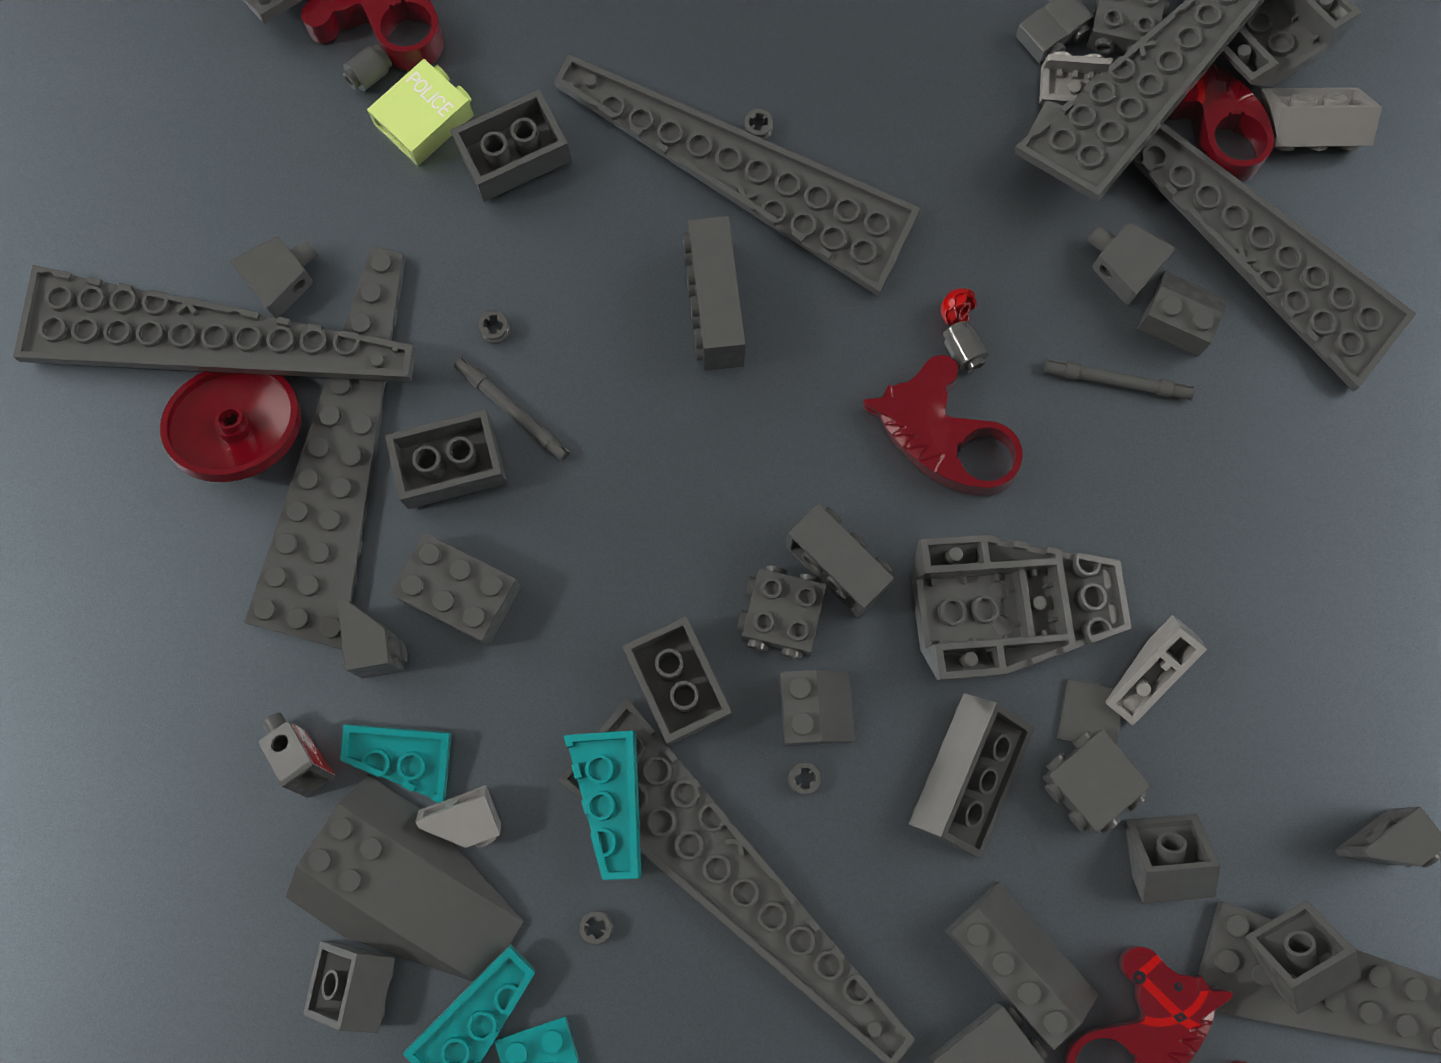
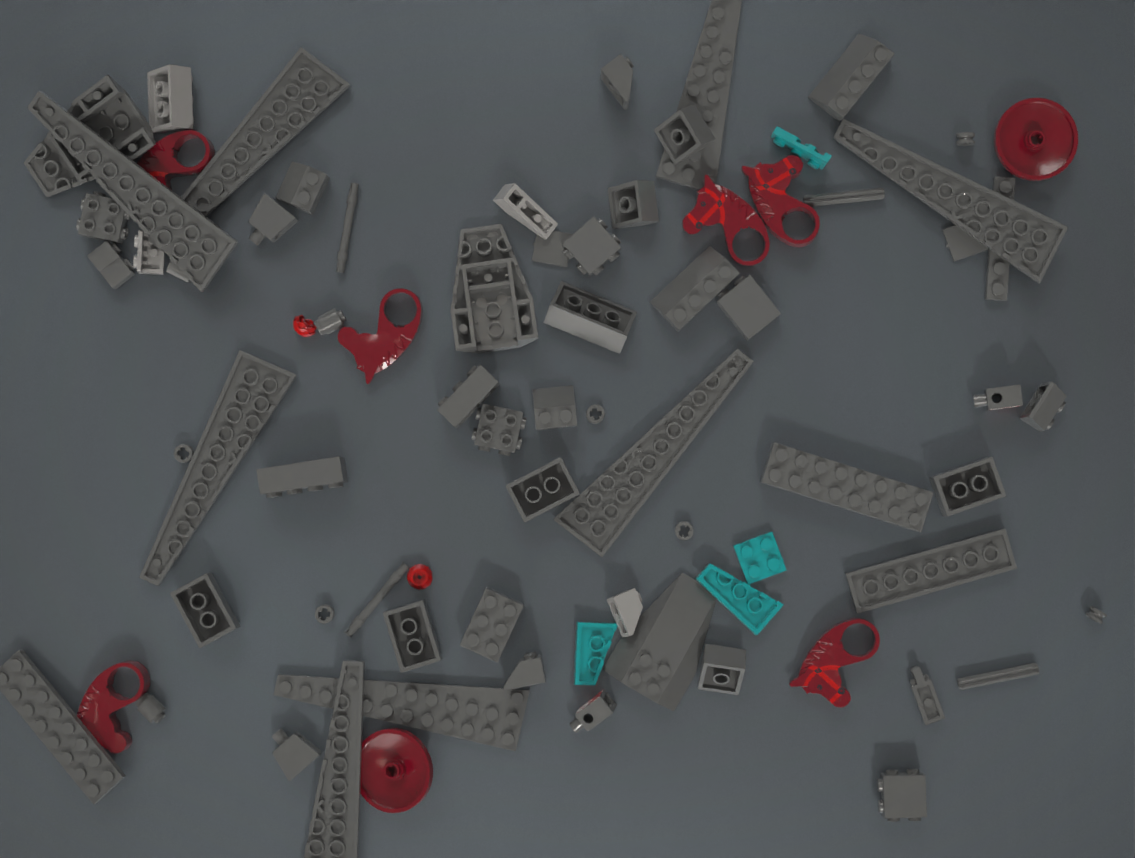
camera: 90 degrees left, 10 degrees up
yellowish green brick [367,59,474,166] -> none
teal wing [563,730,642,880] -> none
none -> red plate [407,564,433,590]

